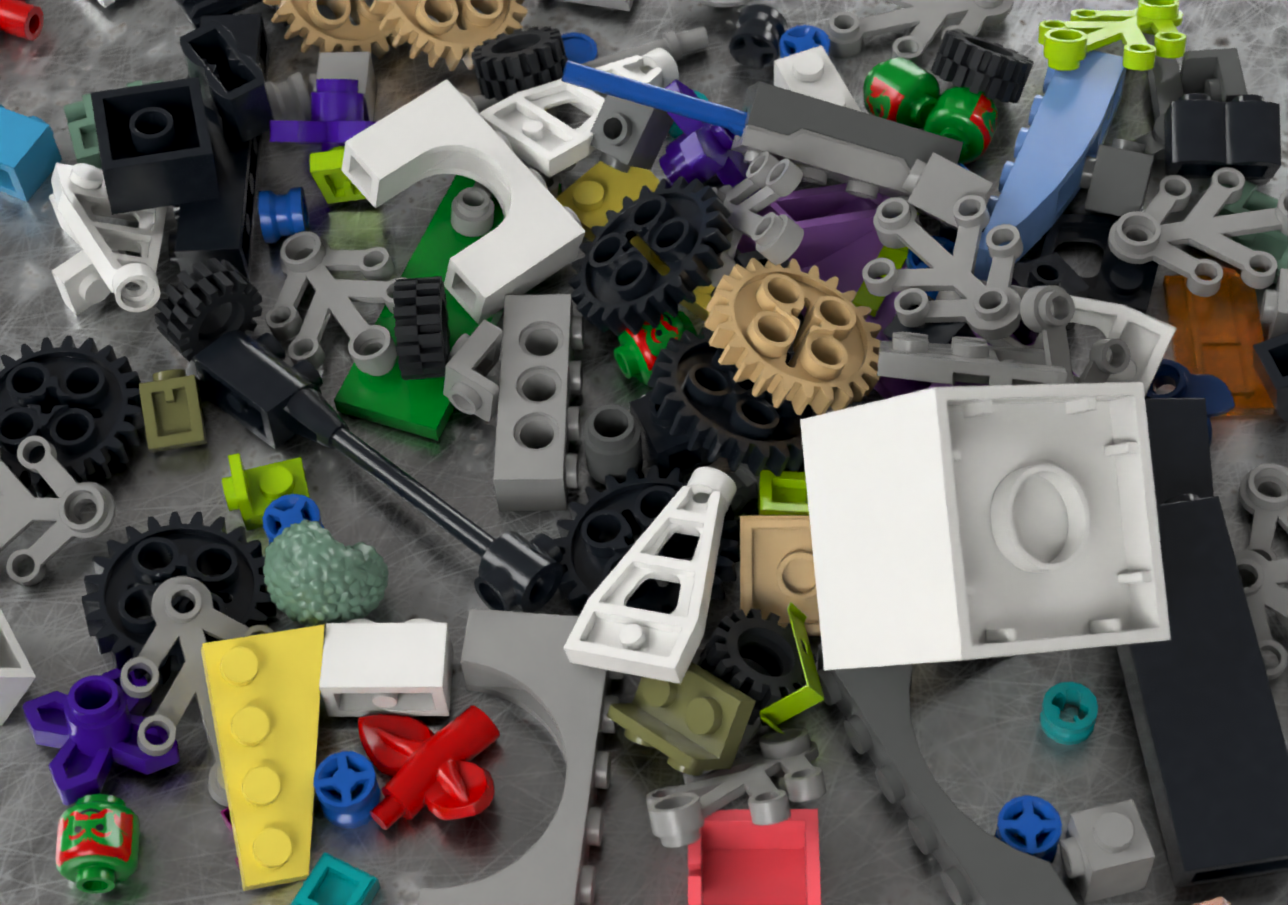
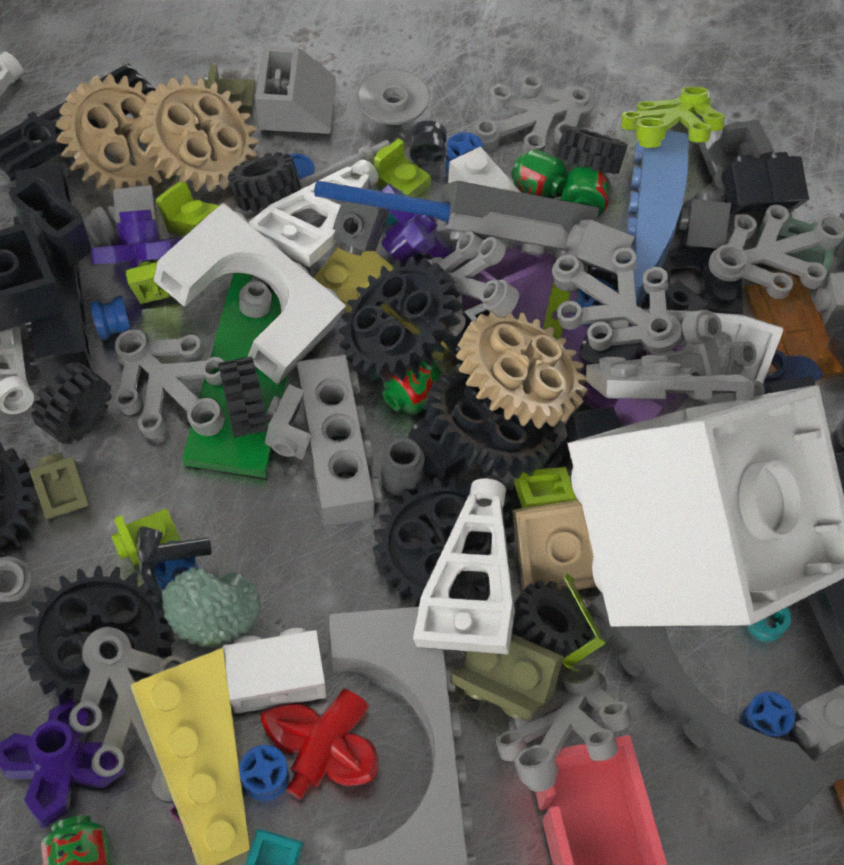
camera: 20 degrees left, 5 degrees up
black bar [193,330,563,613] -> none
none -> black plant [136,526,212,599]
none -> lime bracket [156,182,220,236]
none -> lime bracket [374,139,431,198]

